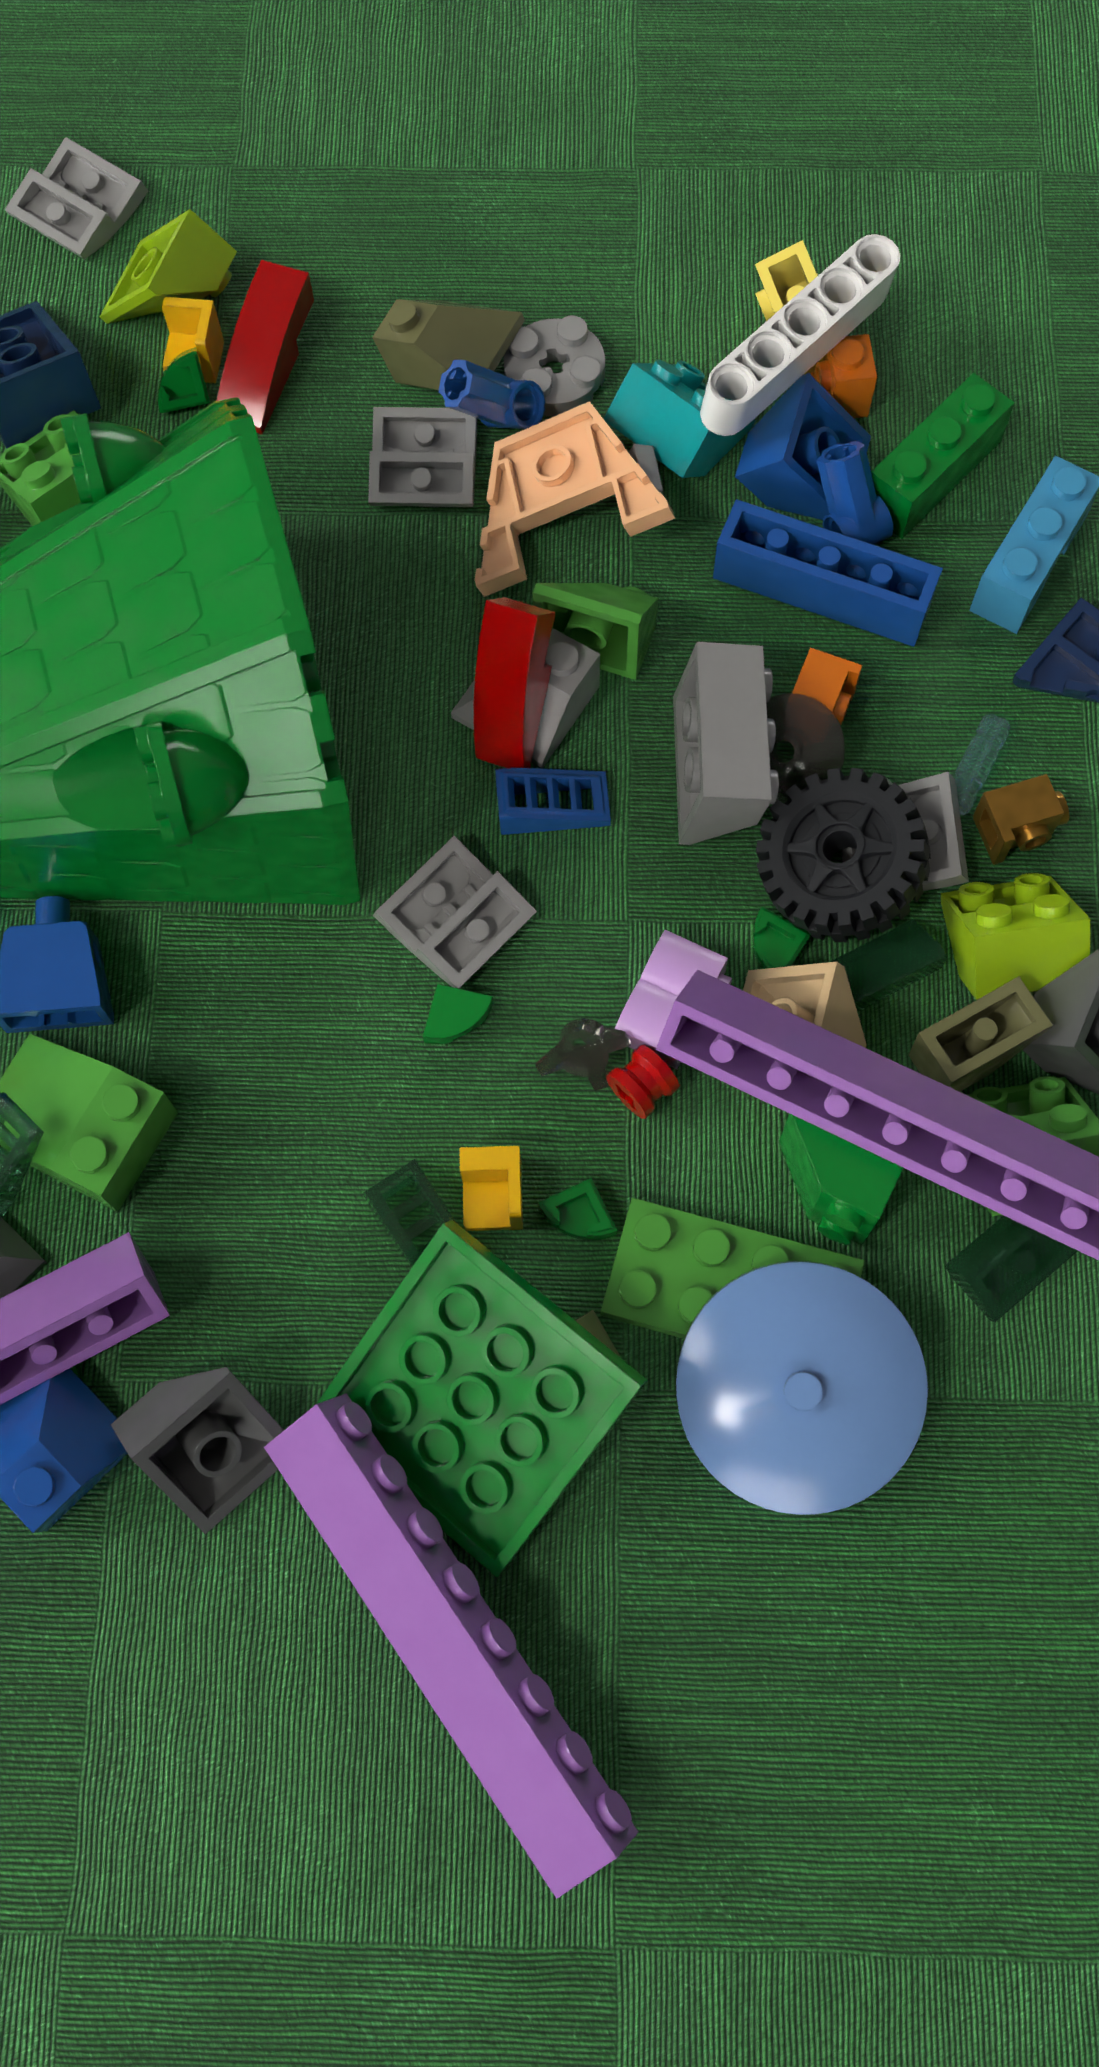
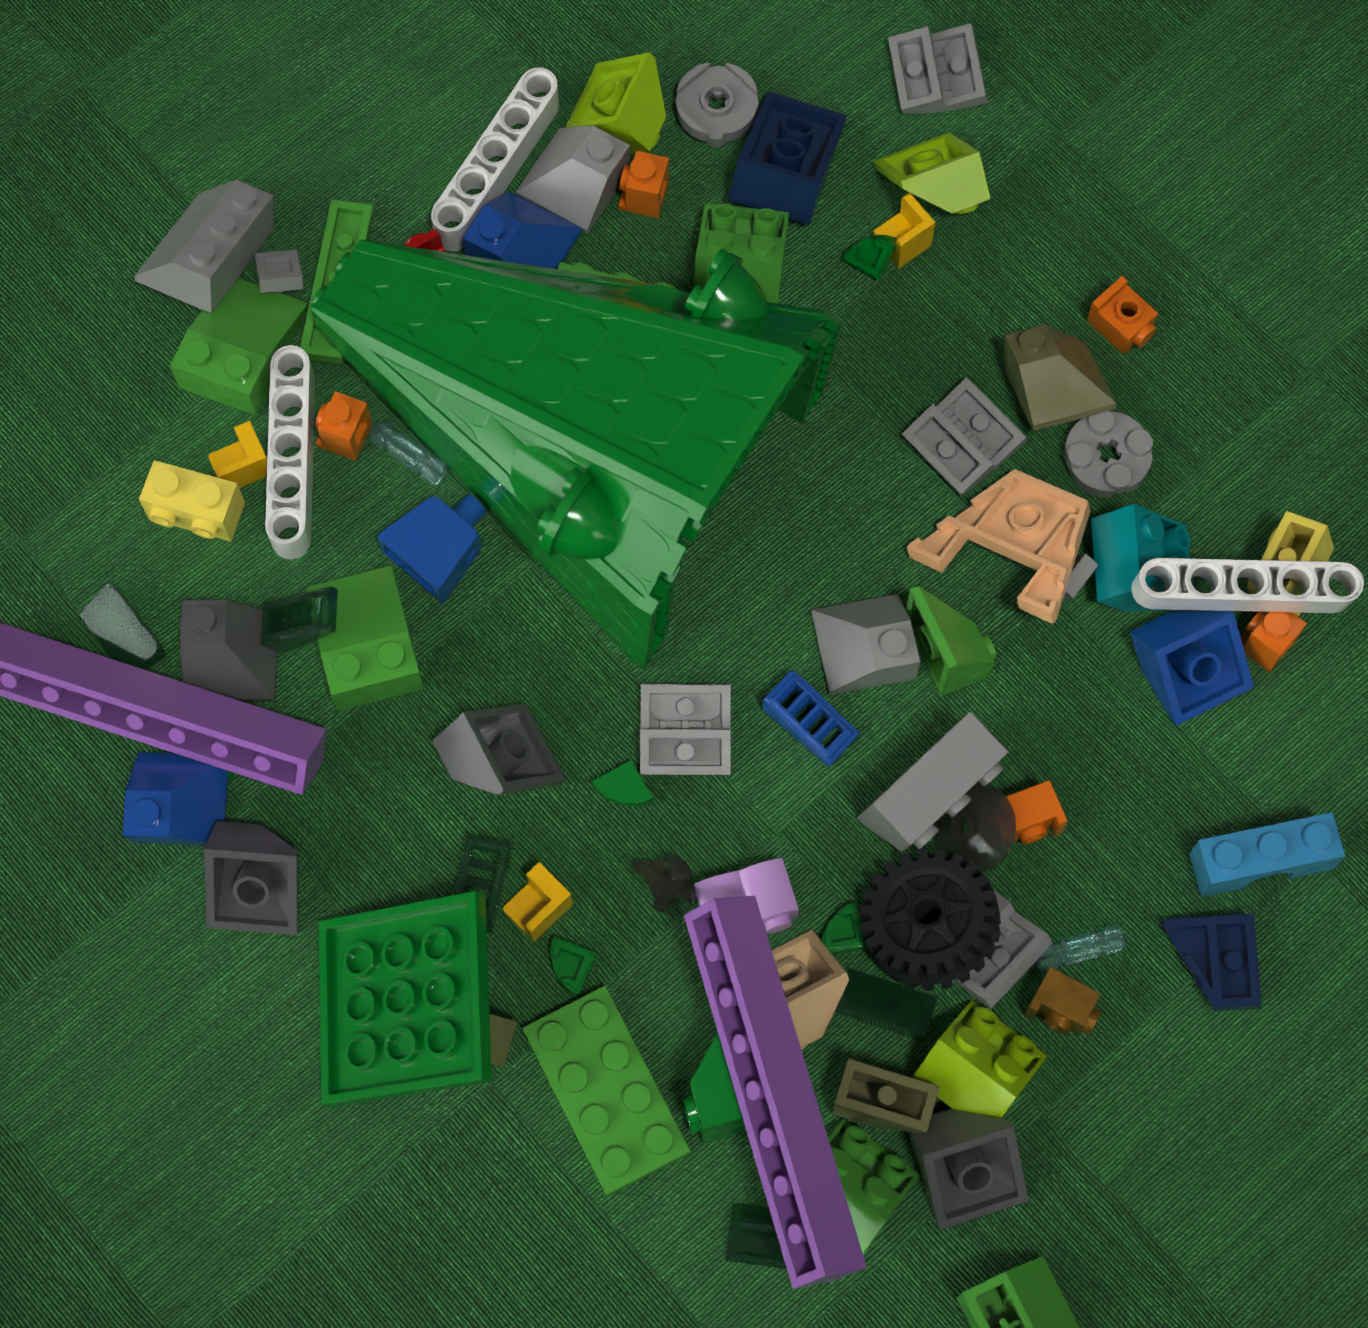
camera: 45 degrees right, 0 degrees up
red slope [216,260,314,434] -> none
medium lavender brick [264,1393,639,1899] -> none
blue piece [438,360,545,429] -> none
red slope [473,597,556,768] -> none
red wheel [606,1045,680,1119] -> none
medium blue dish [676,1261,928,1515] -> none
blue brick [713,499,943,647] -> none
blue piece [816,441,893,545] -> none
green brick [871,372,1015,539] -> none
none -> dark grey slope [432,703,565,795]
none -> orange brick [1087,276,1158,355]

